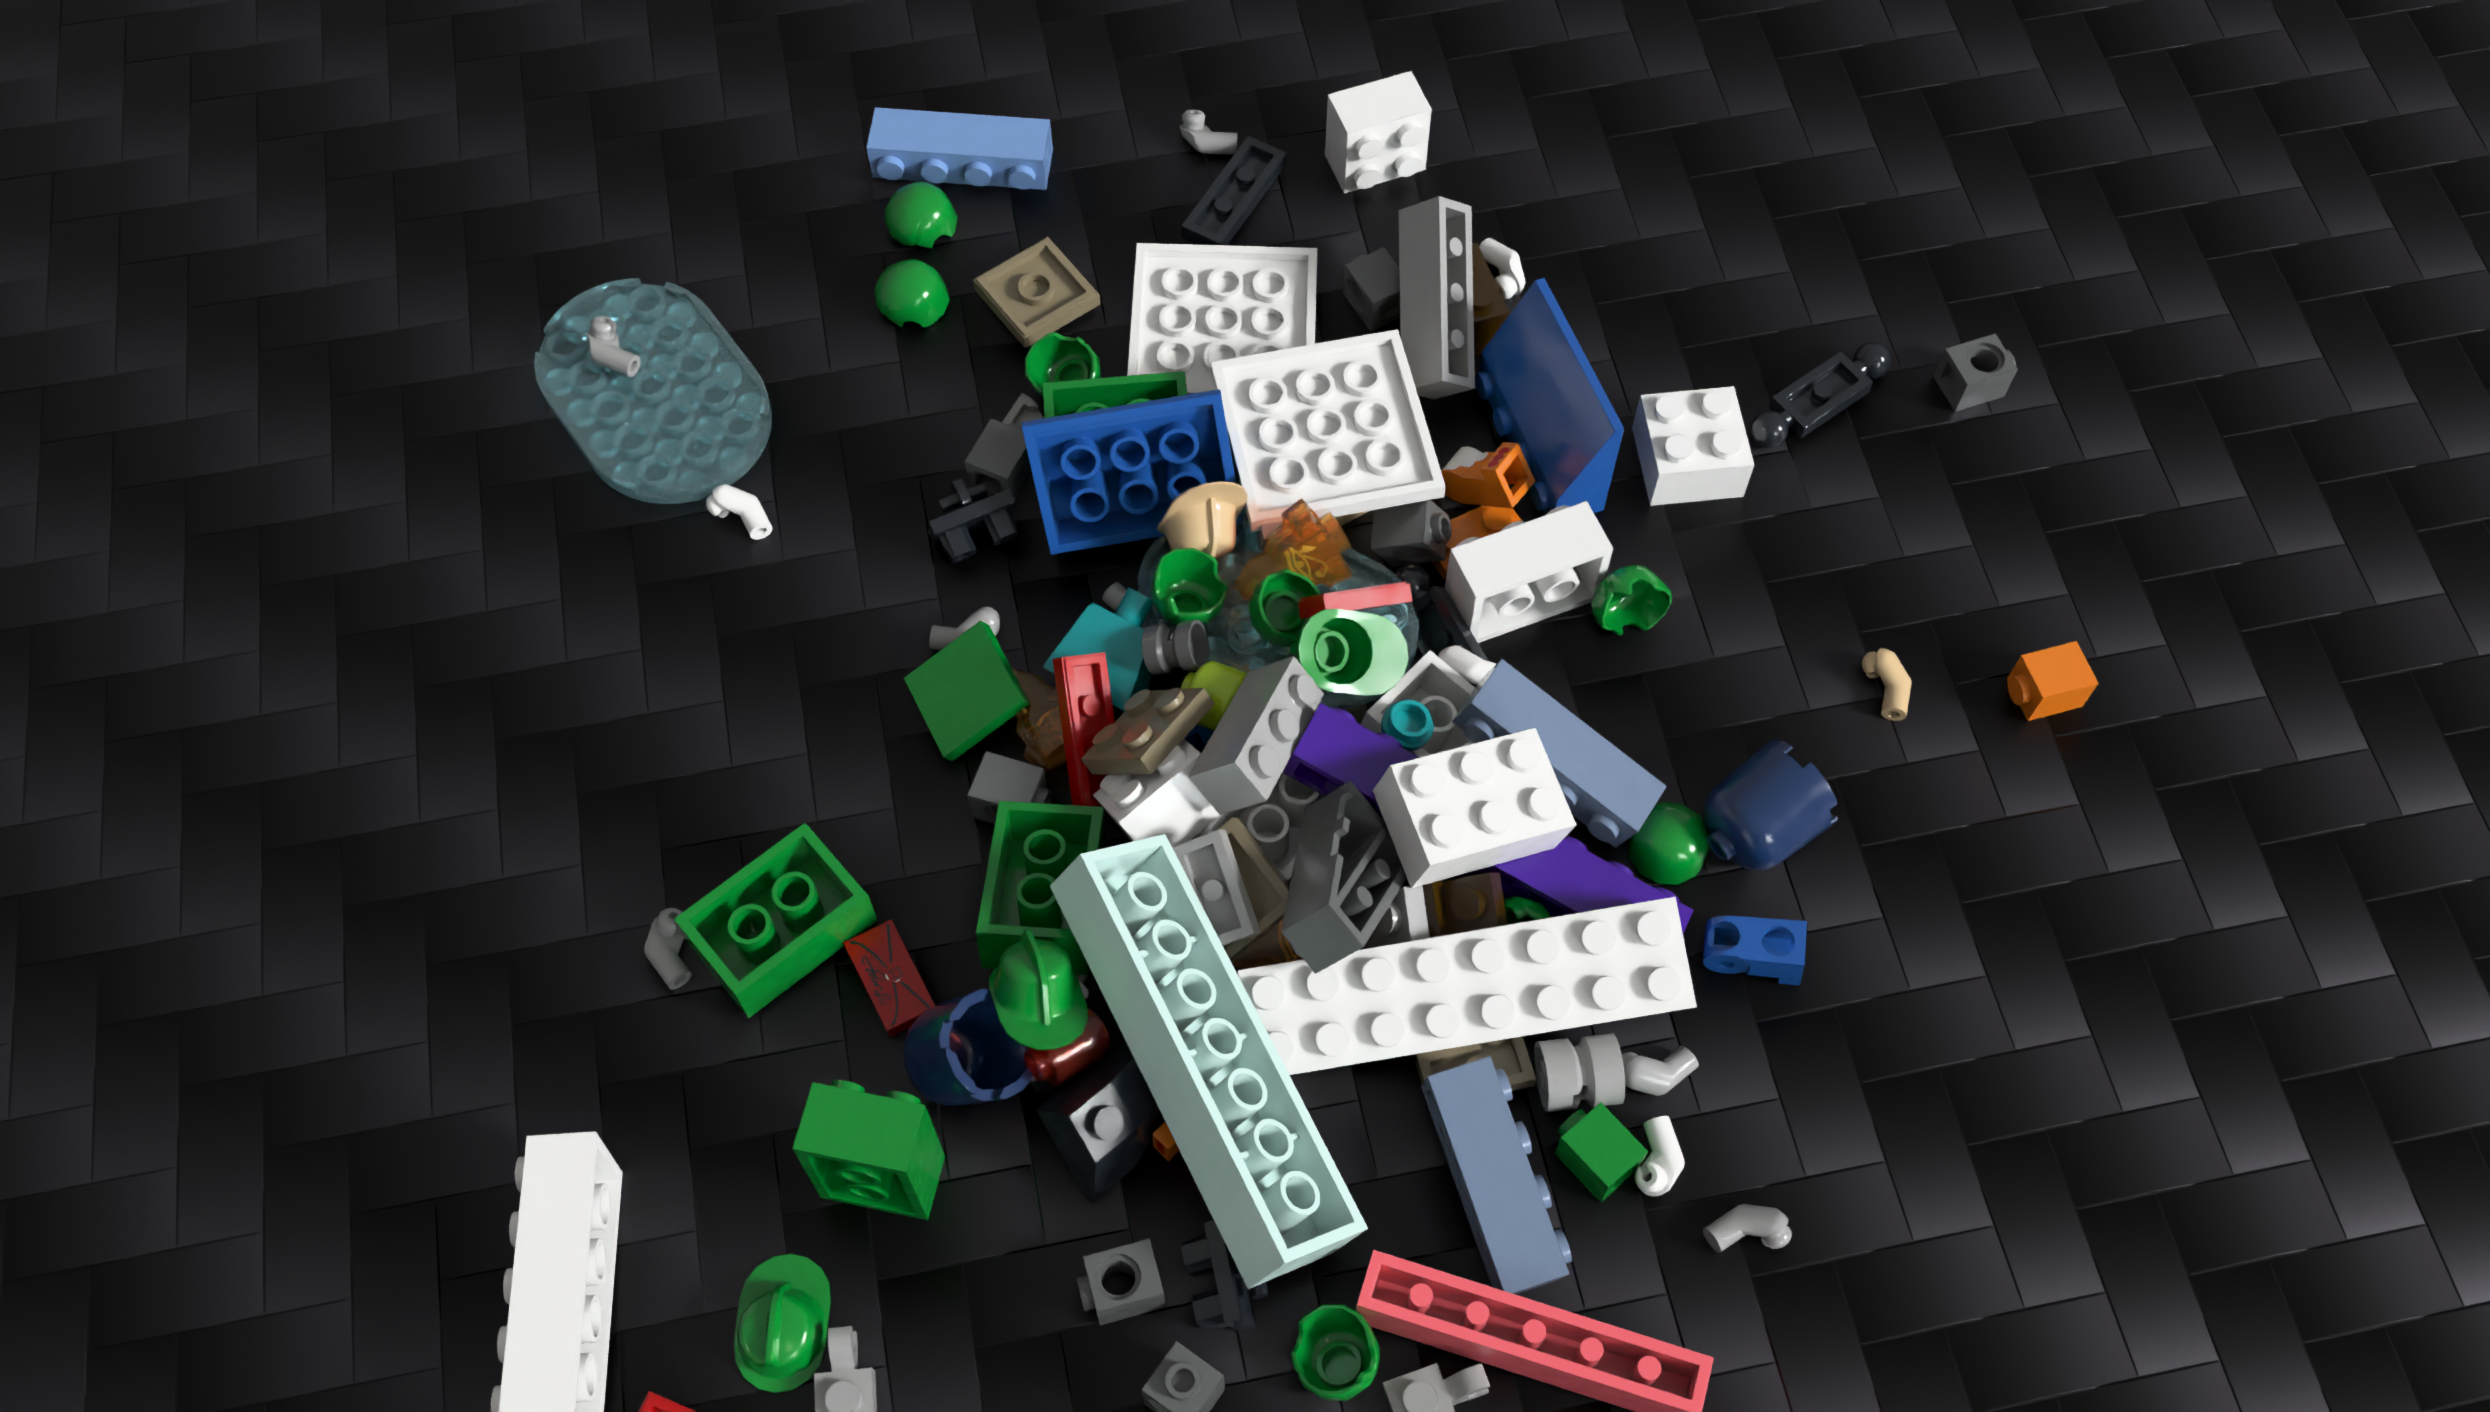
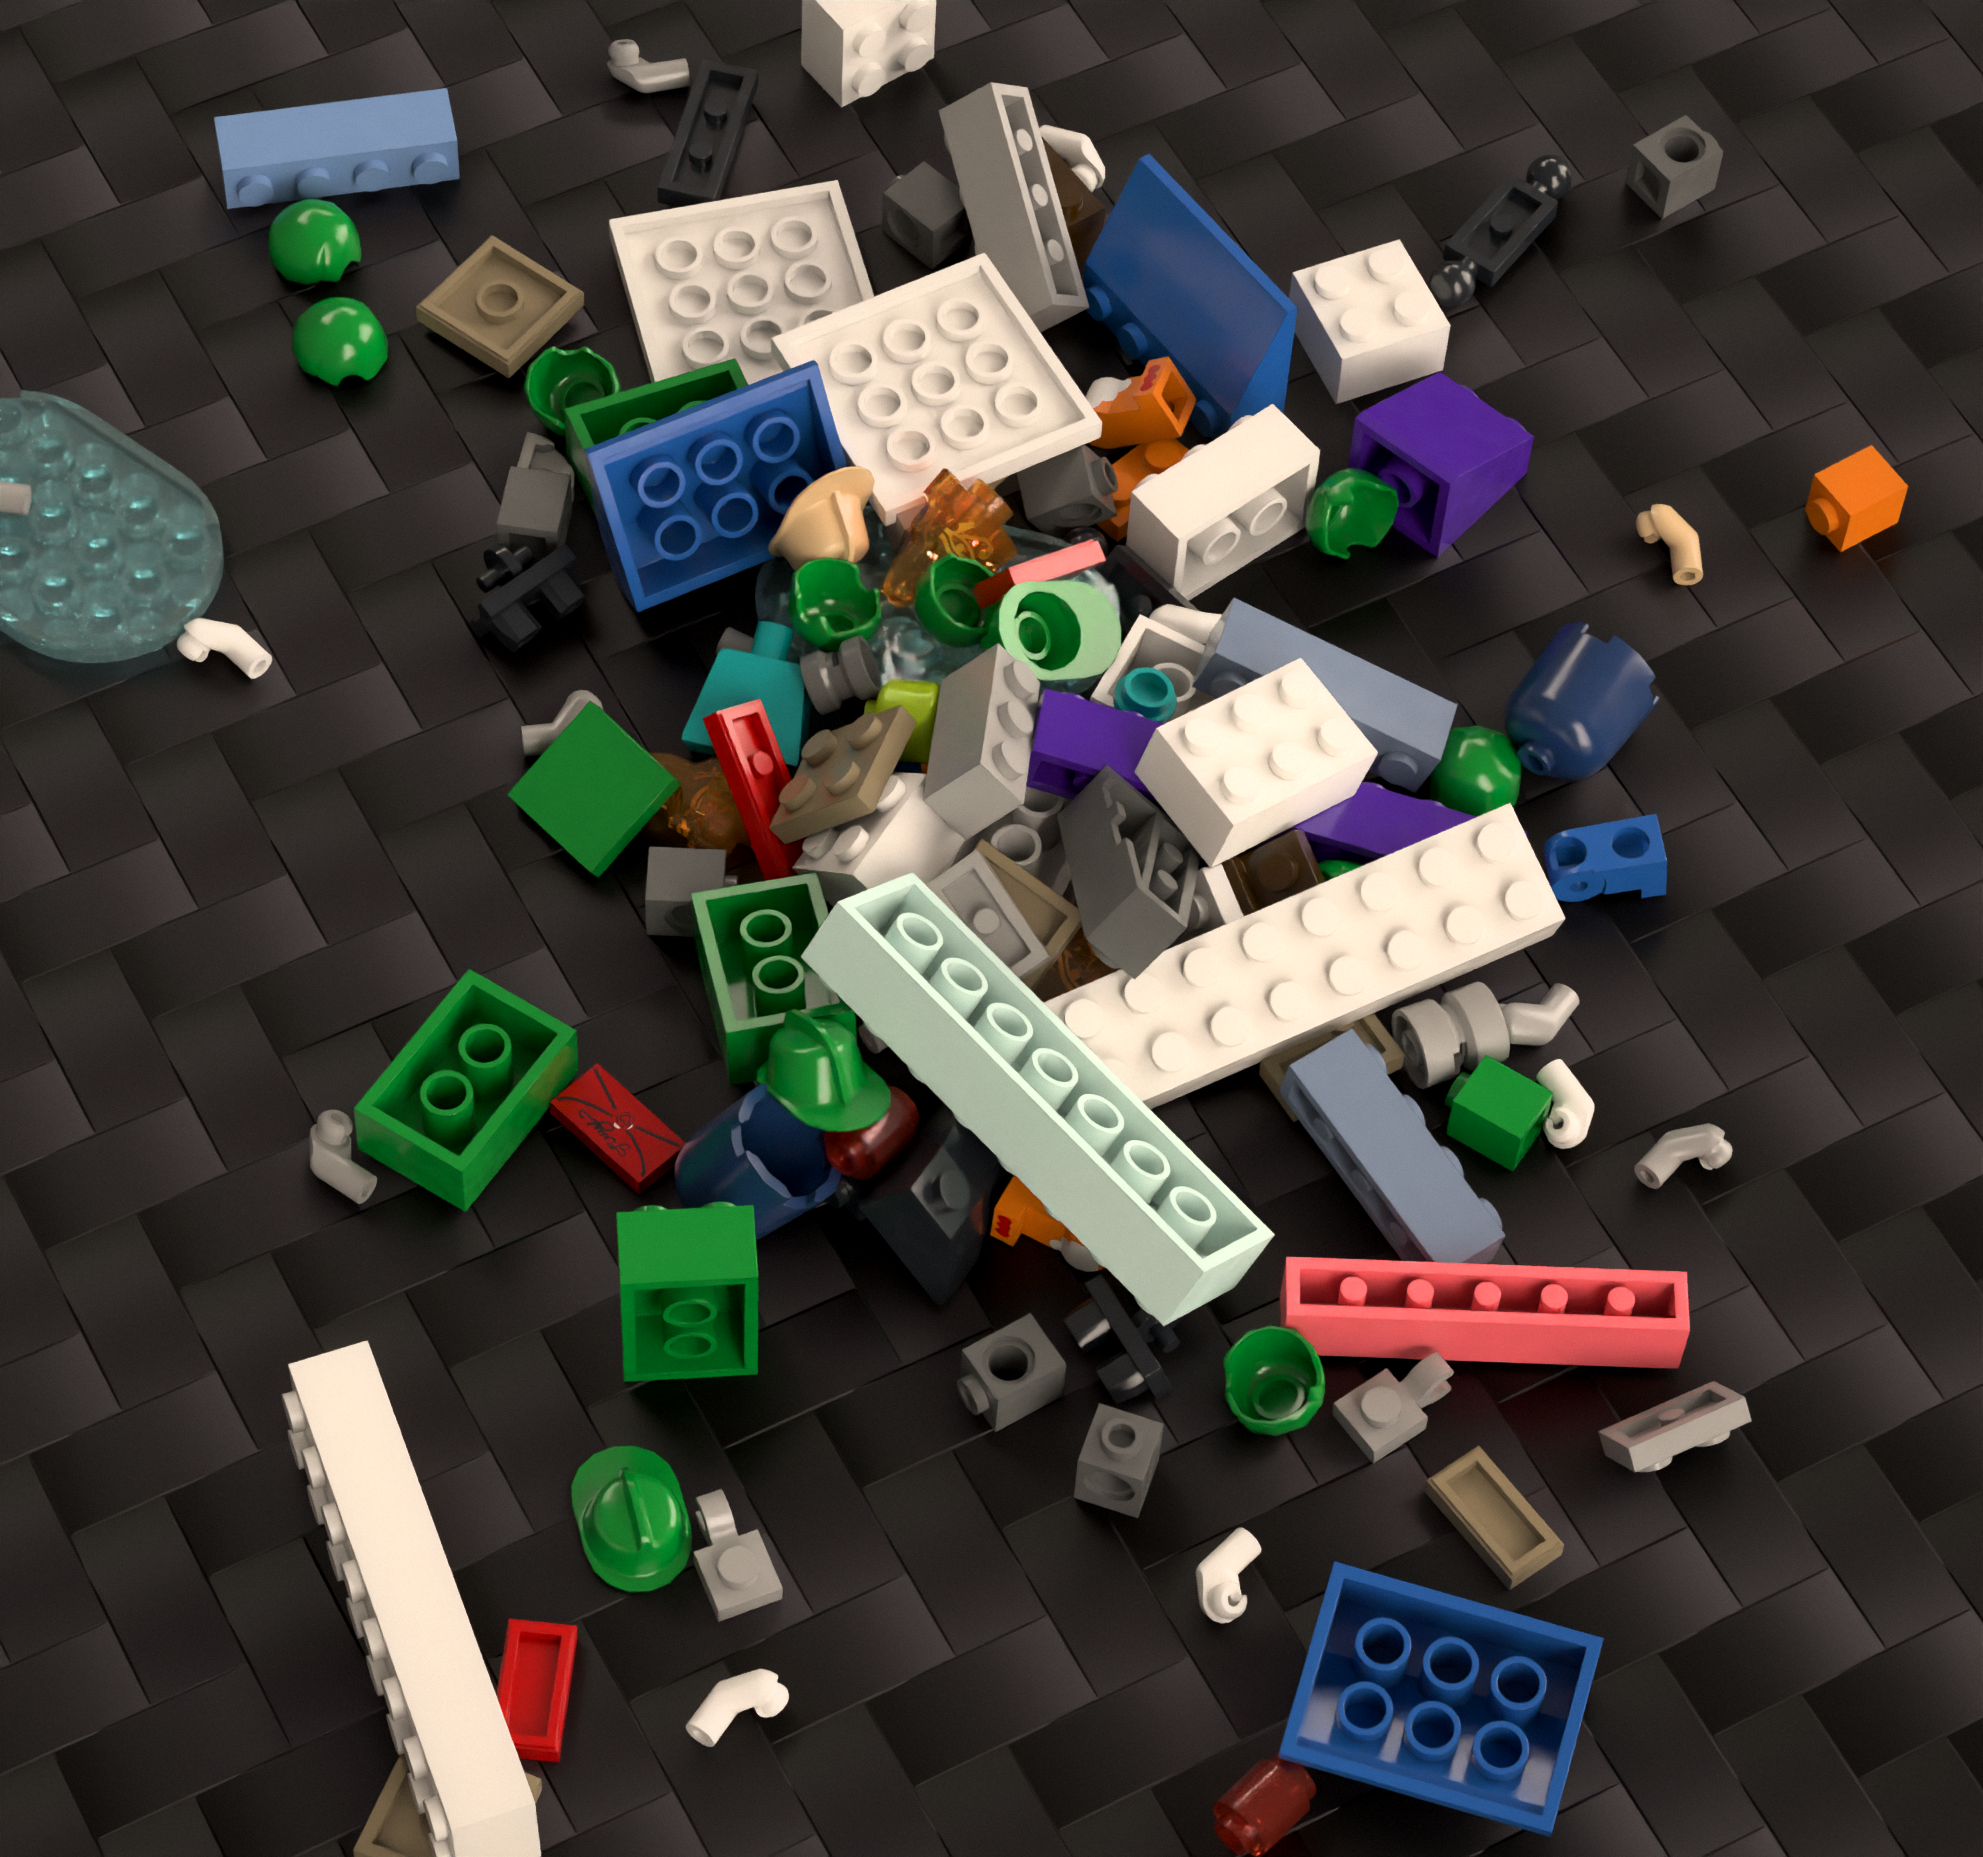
camera: 20 degrees left, 5 degrees down
none -> dark purple slope [1348,372,1534,558]

